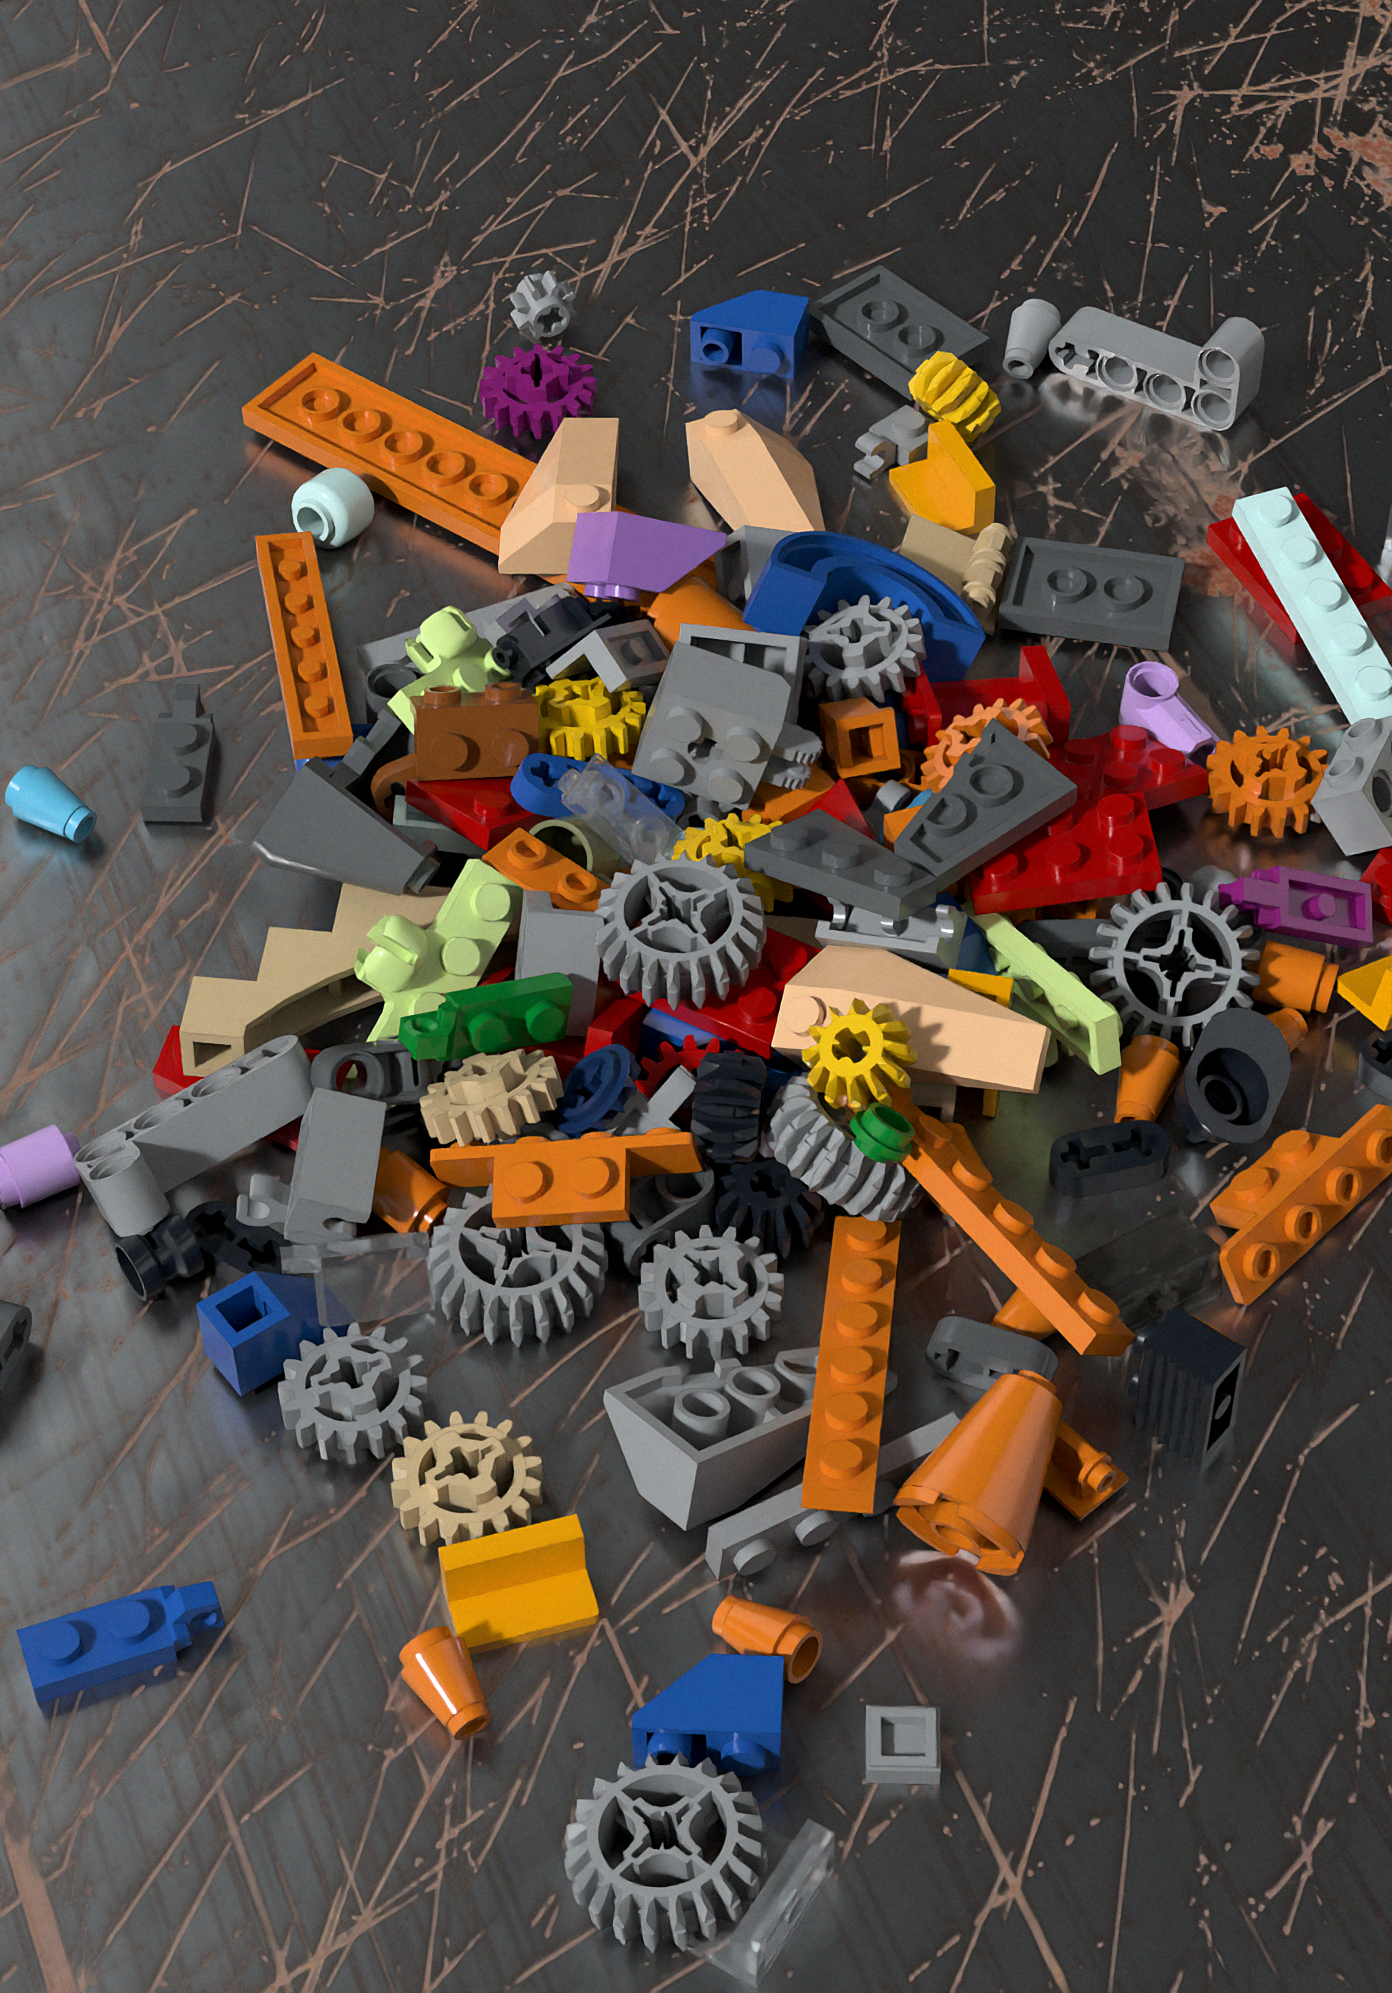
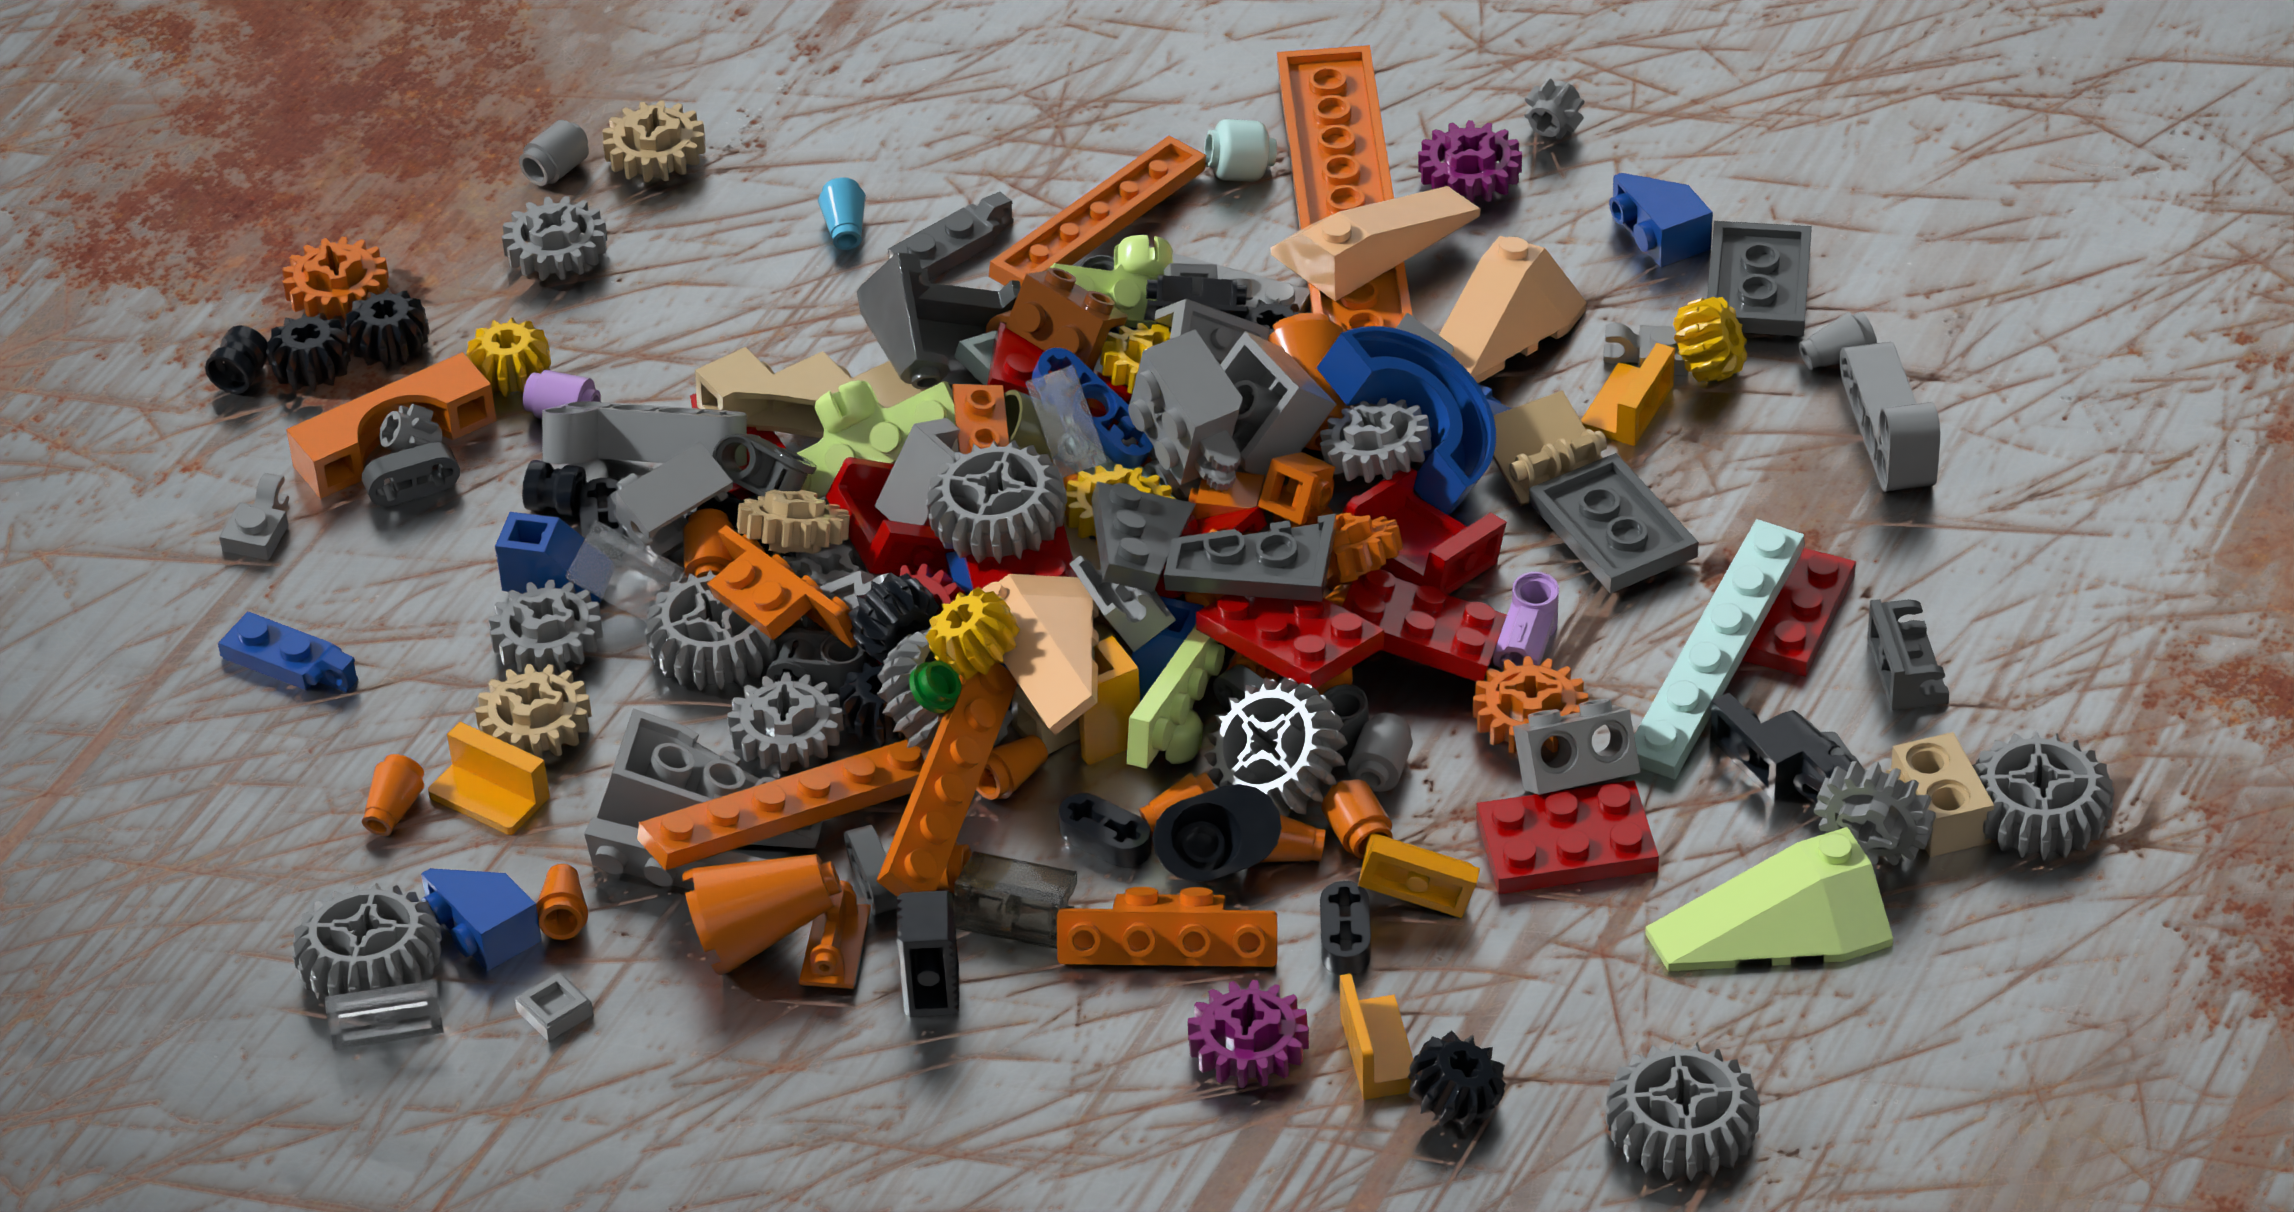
camera: 50 degrees right, 5 degrees down
green hinge [398,972,574,1061] -> none
dark blue gear [555,1044,641,1139] -> none
medium lavender slope [566,511,727,602] -> none
magenta hinge [1218,865,1374,949] -> none

